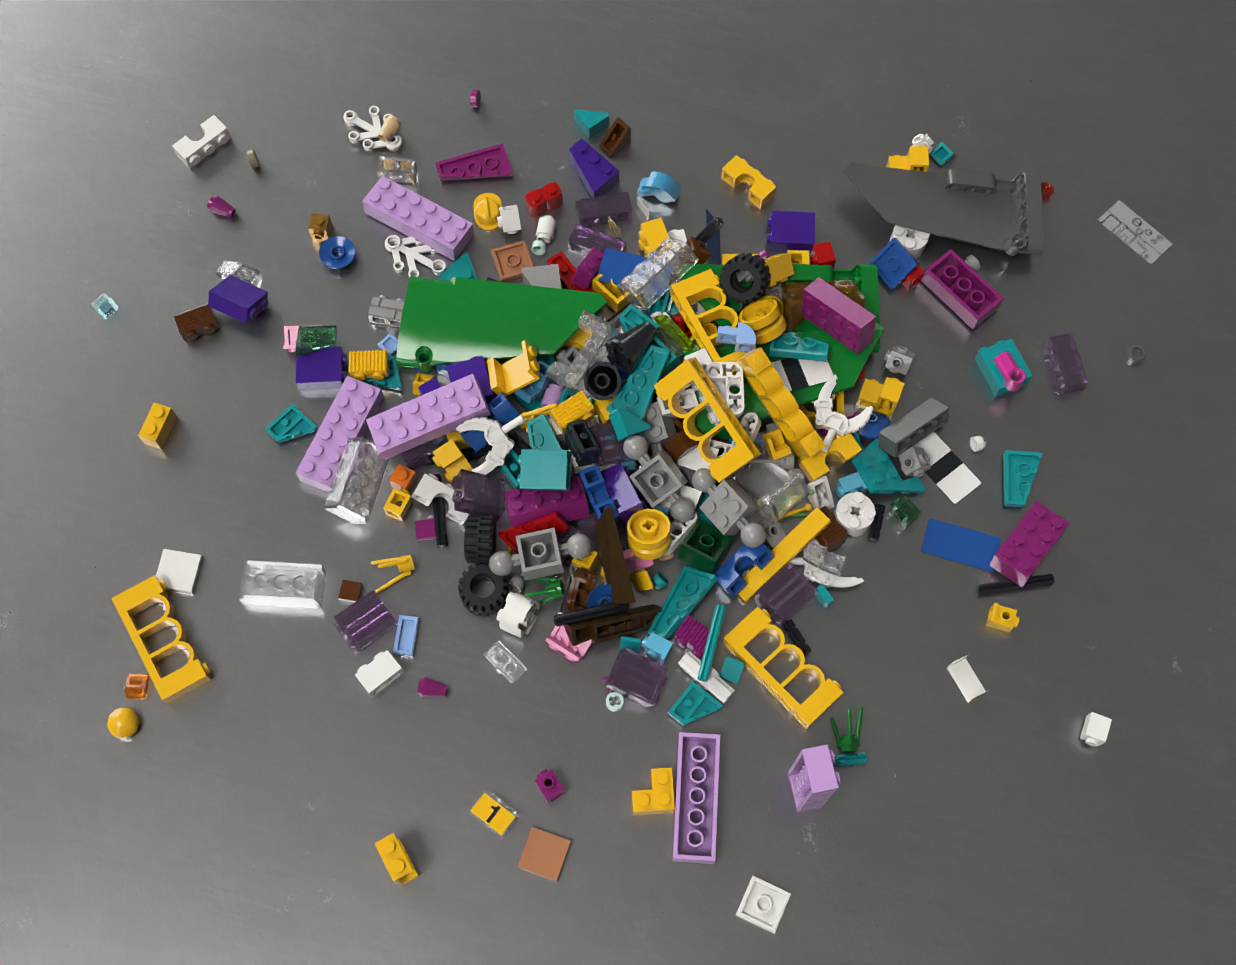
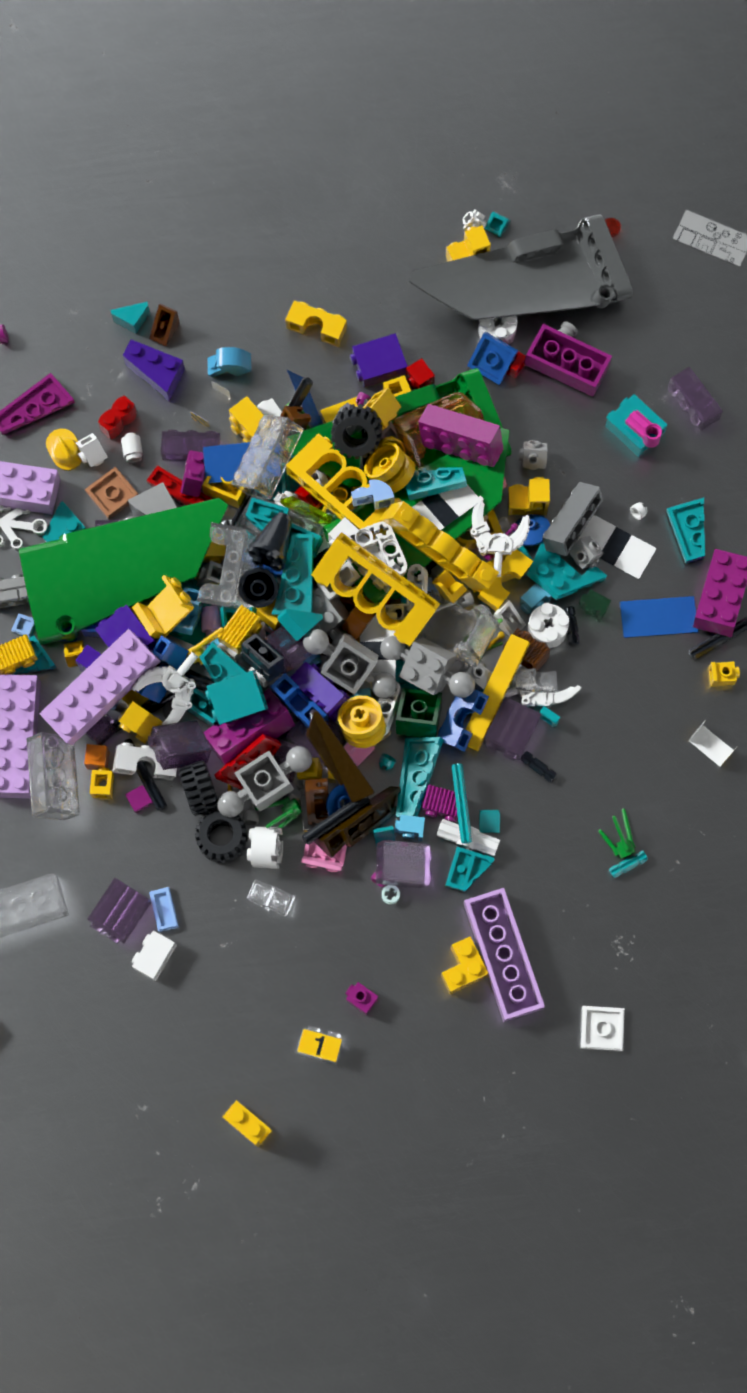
camera: 20 degrees left, 5 degrees up
reddish brown tile [338,580,363,603] -> none
yellow plant [371,555,415,594] -> none
magenta cone [417,677,447,697] -> none
nougat tile [517,827,571,882] -> none
light aqua hinge [531,239,546,255] -> none
clear purple brick [575,191,632,229] -> none
yellow slope [630,568,653,591] -> none
yellow fence [722,607,843,729] -> none
lavender brick [788,744,841,813] -> none

